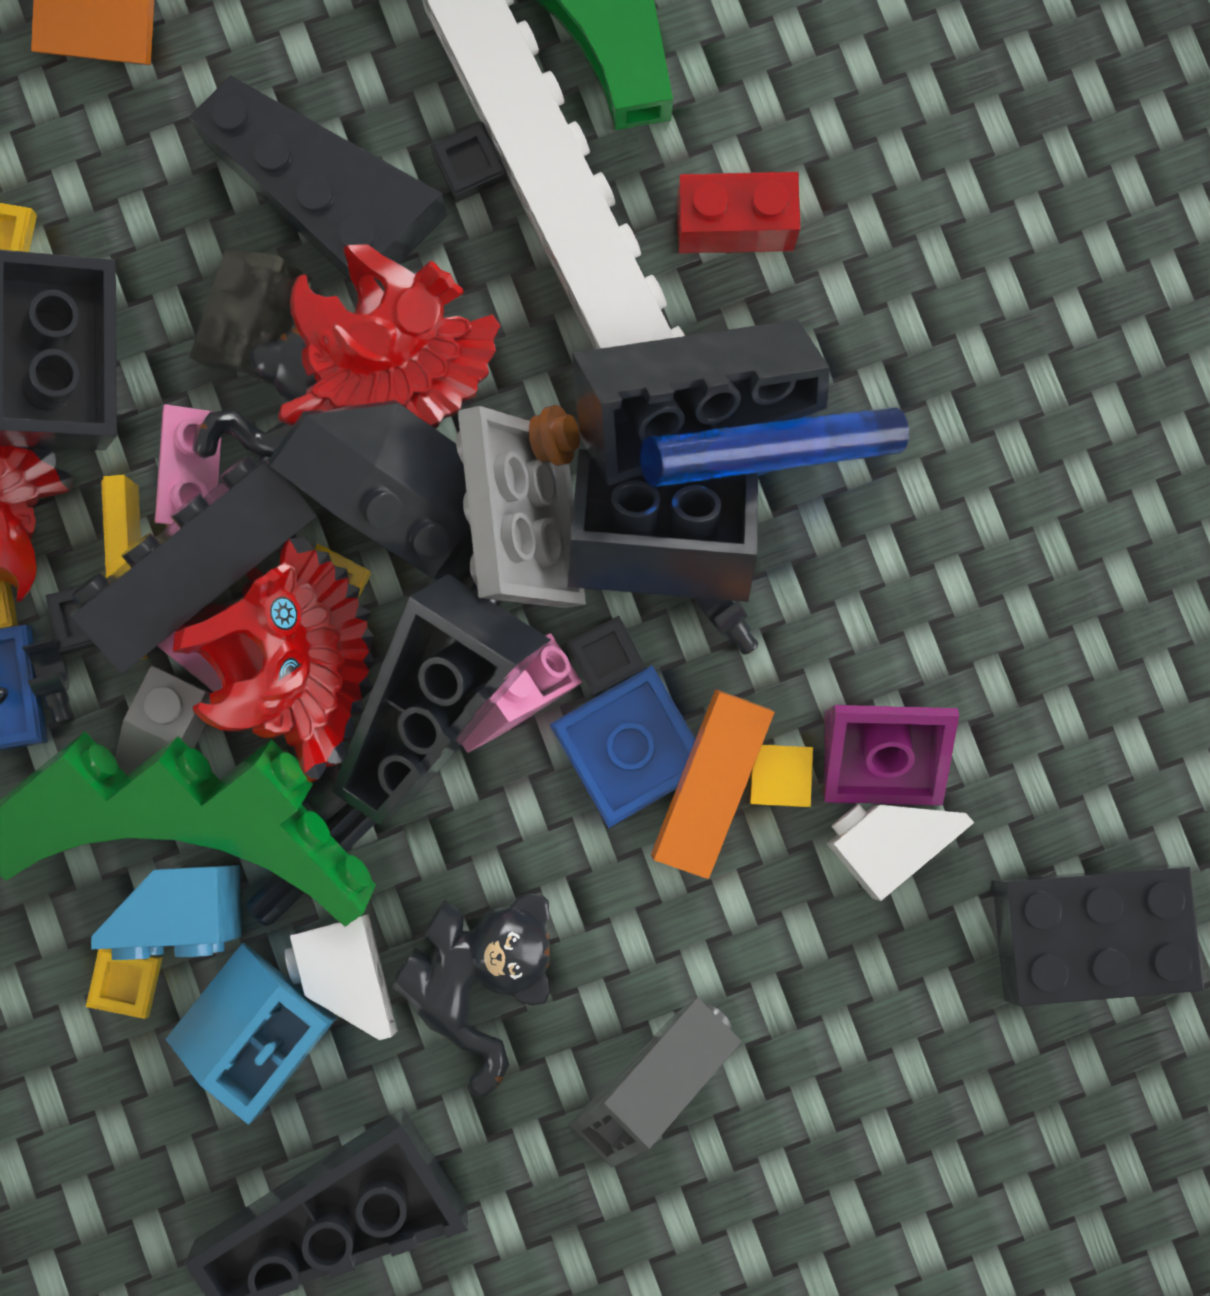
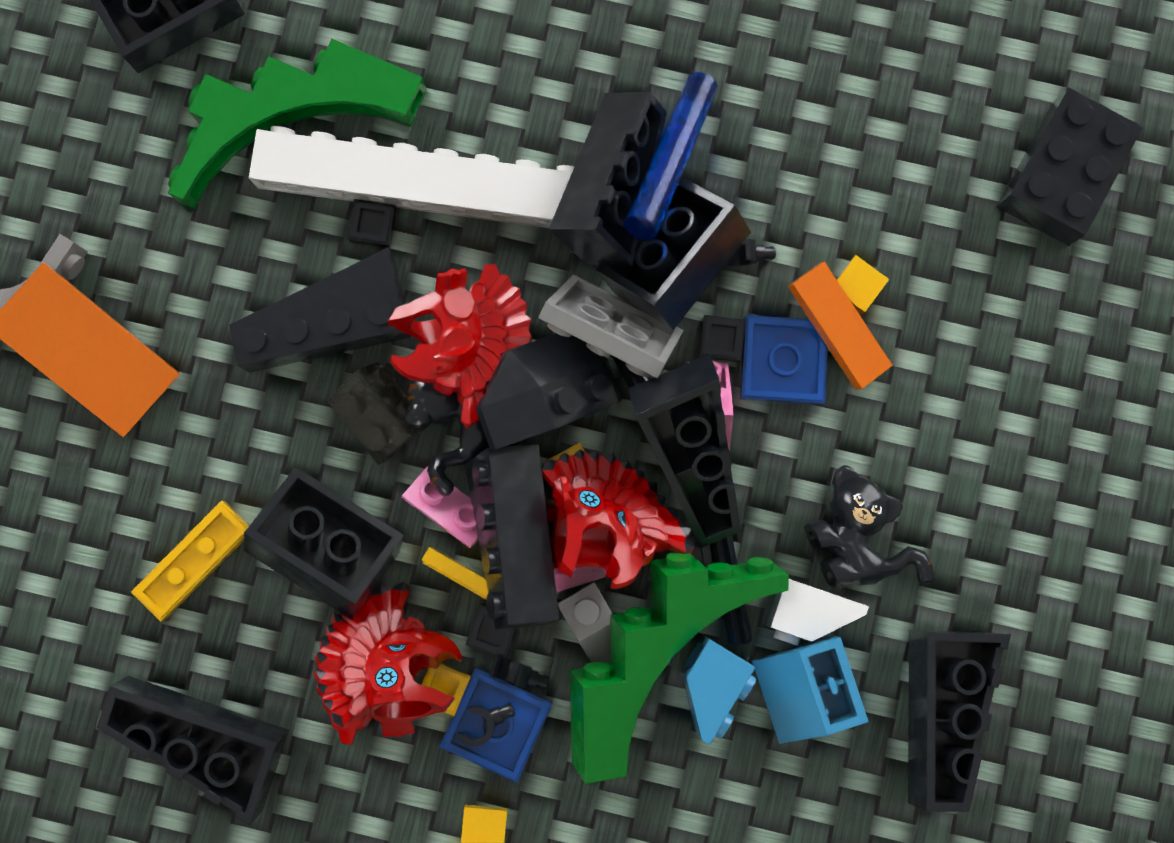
camera: 55 degrees left, 0 degrees up
yellow tile [86,948,162,1019] -> none
dark orange plate [529,405,580,466] -> none
dark grey slope [569,998,742,1167] -> none
red brick [677,172,801,254] -> none
magenta slope [823,705,959,805] -> none
white slope [827,804,974,901] -> none

